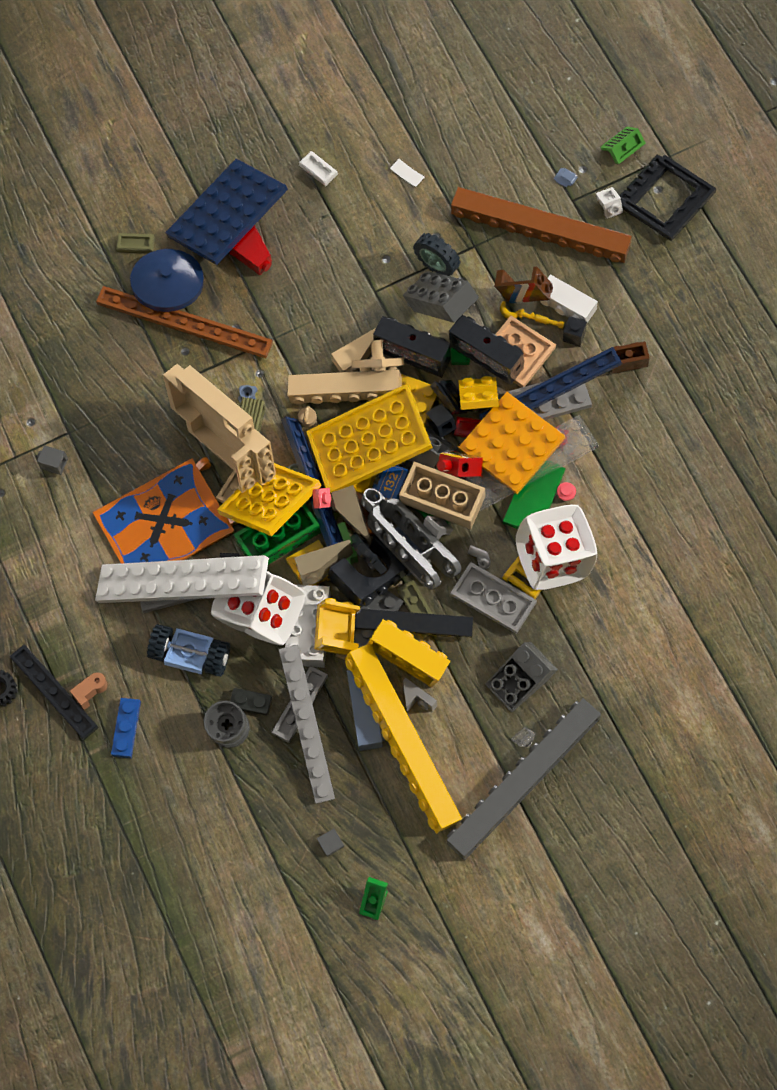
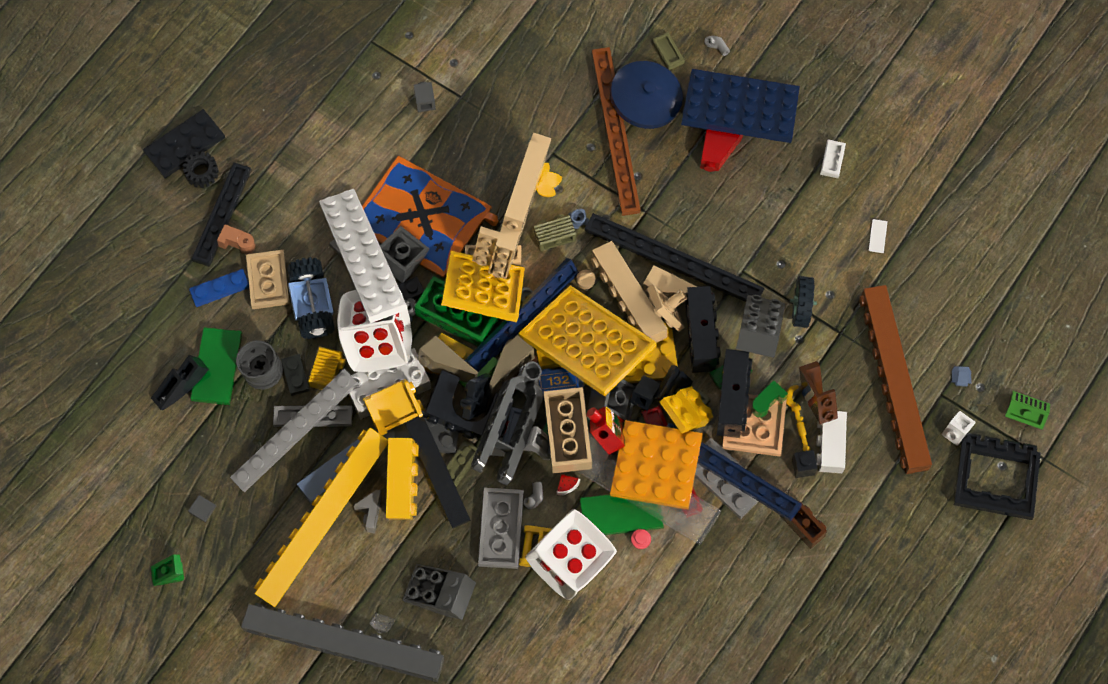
camera: 55 degrees right, 0 degrees up
coral plate [313,488,331,509] -> none
none -> black slope [151,355,209,410]
none -> green tile [191,327,243,405]
none -> tan plate [246,250,290,309]
none -> yellow brick [308,347,345,390]
none -> dark grey slope [380,226,429,283]
none -> red tile [557,475,580,495]
none -> black plate [585,213,765,302]
none -> light grey arm [704,36,730,56]
none -> green leg [751,381,788,418]

